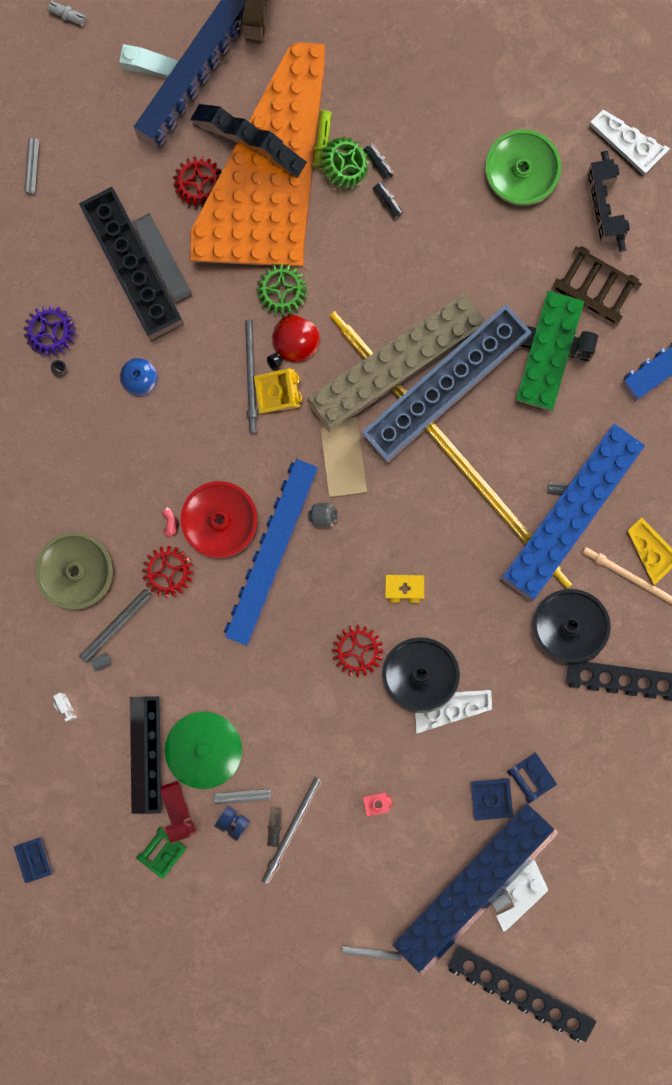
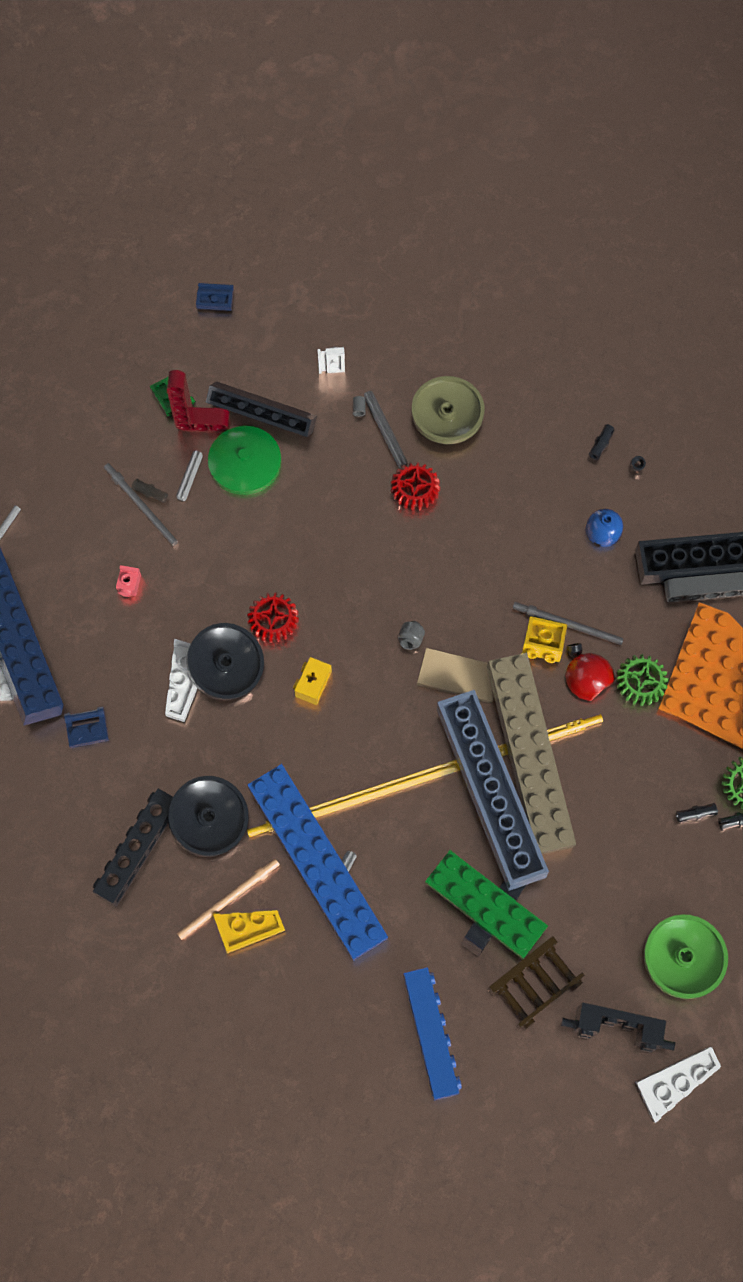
camera: 105 degrees right, 15 degrees down
dark purple gear [24,305,75,357] -> none
coral arm [161,507,179,537] -> none
red dish [180,481,258,558] -> none
dark blue wheel [214,806,251,841] -> none
blue brick [223,459,318,646] -> none
dark blue plate [471,778,513,821] -> none
none -> black pin [588,424,615,460]

